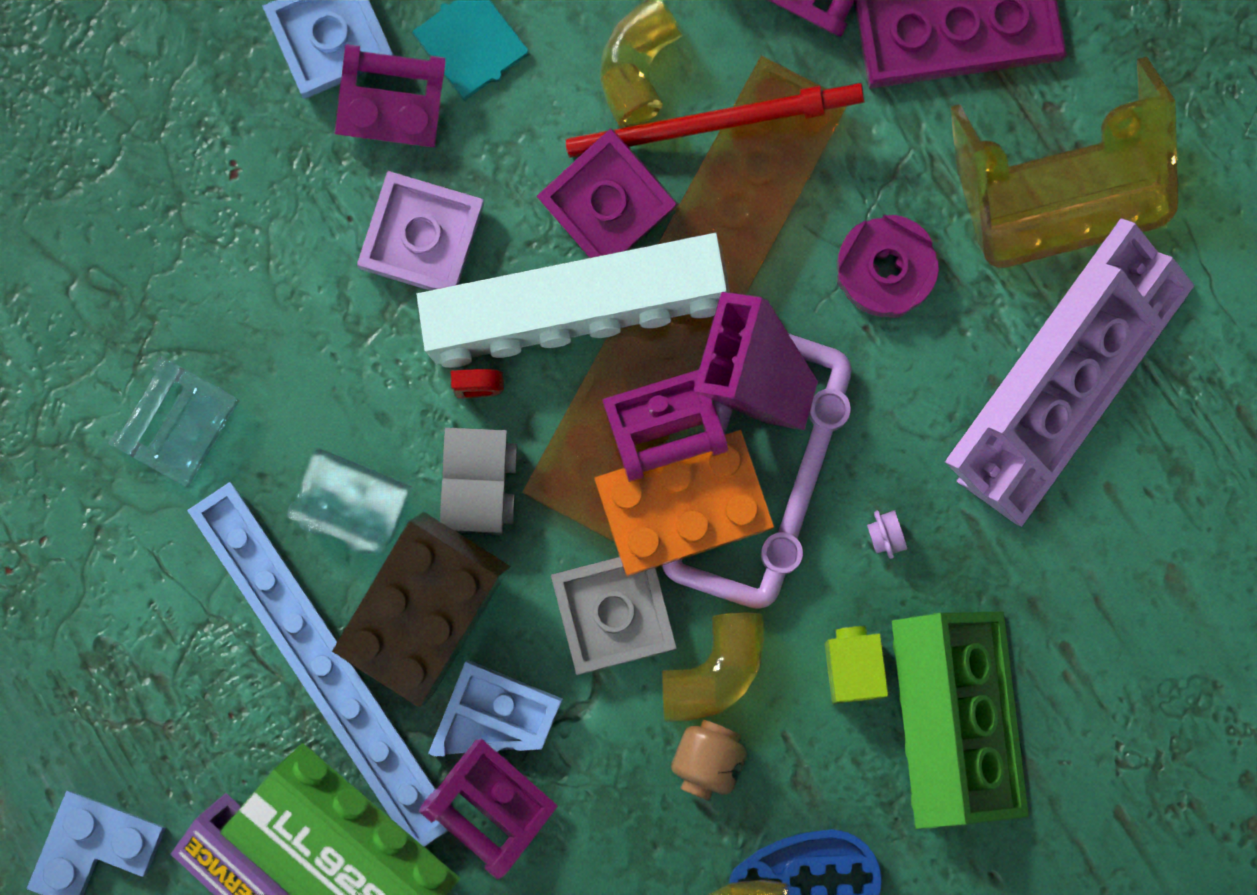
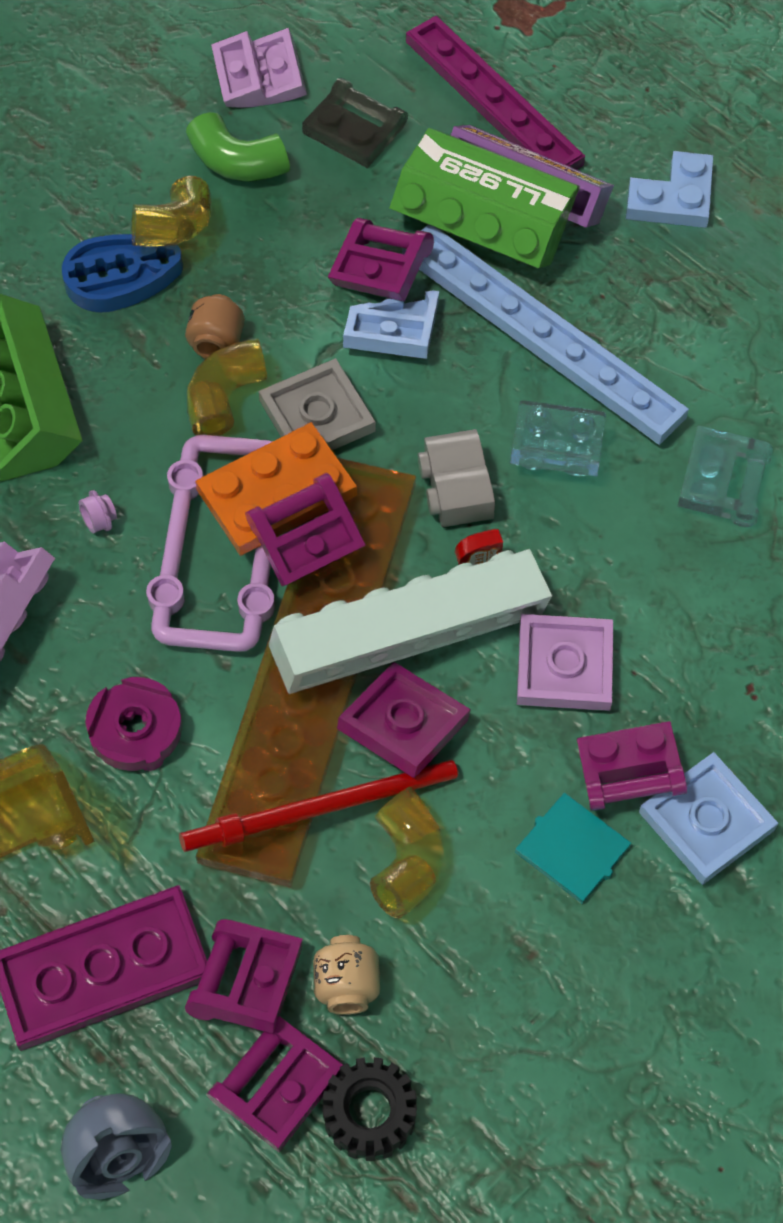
camera: 165 degrees right, 20 degrees down
dark brown brick [332,512,511,707] -> none
magenta slope [694,292,818,430] -> none
lime brick [825,626,888,704] -> none

